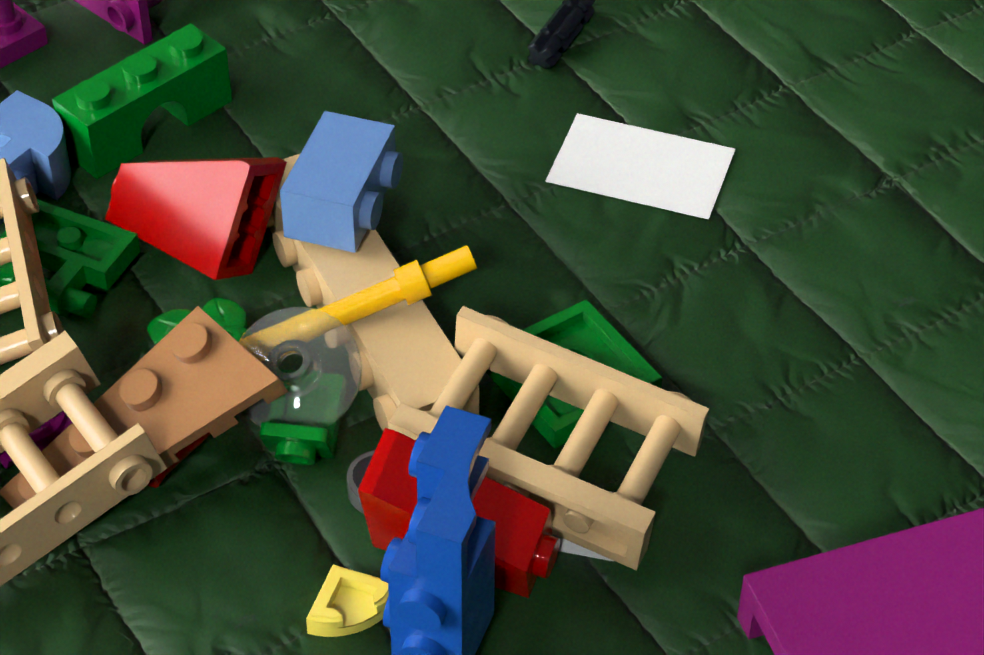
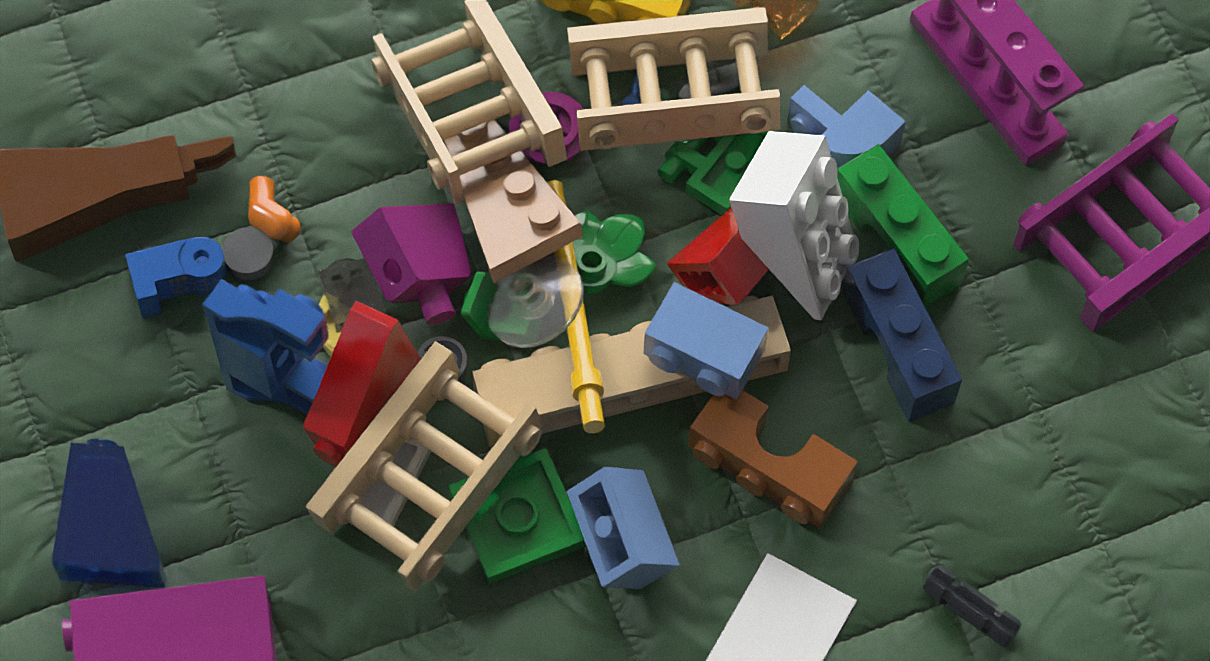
camera: 100 degrees right, 20 degrees up
none -> clear smoke bracket [318,258,386,333]
none -> magenta torso [351,203,471,325]
none -> medium blue brick [567,467,679,589]
none -> dark orange arch [688,390,858,529]
none -> white slope [729,131,859,320]
none -> dark blue arch [842,249,962,422]

